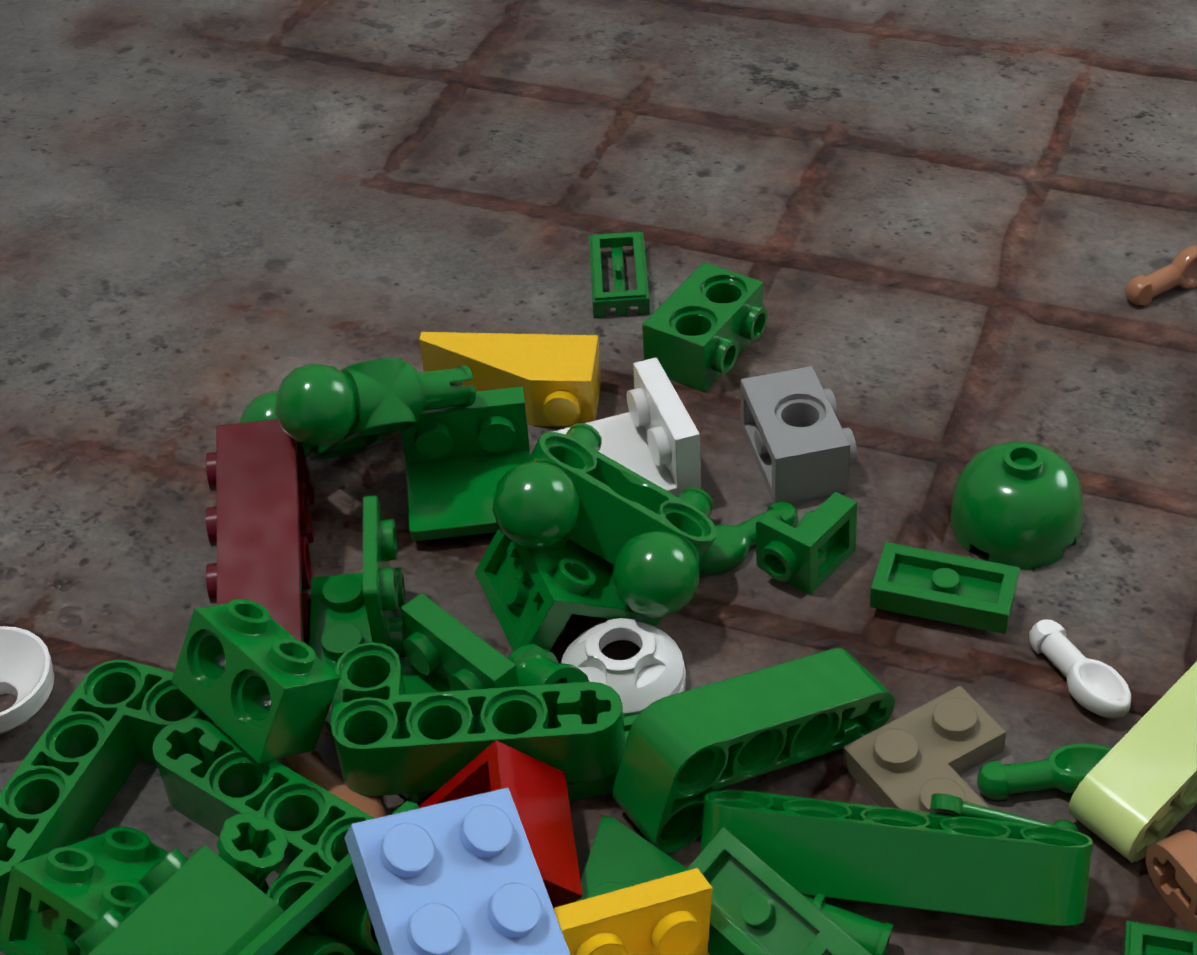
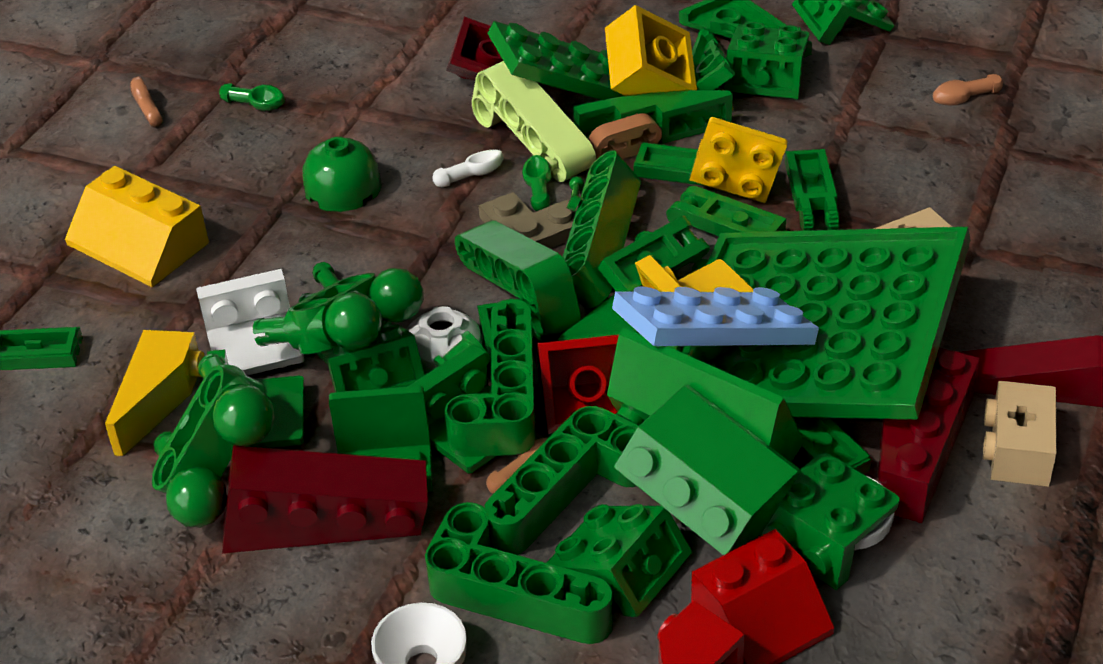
camera: 90 degrees left, 0 degrees up
green brick [171,599,341,764] -> none
green bush [217,813,288,894] -> none
green brick [642,262,768,393] -> none
light grey brick [741,366,858,503] -> none
green bracket [756,492,857,595] -> none
green plate [870,542,1020,634] -> none
none -> yellow slope [65,165,209,287]

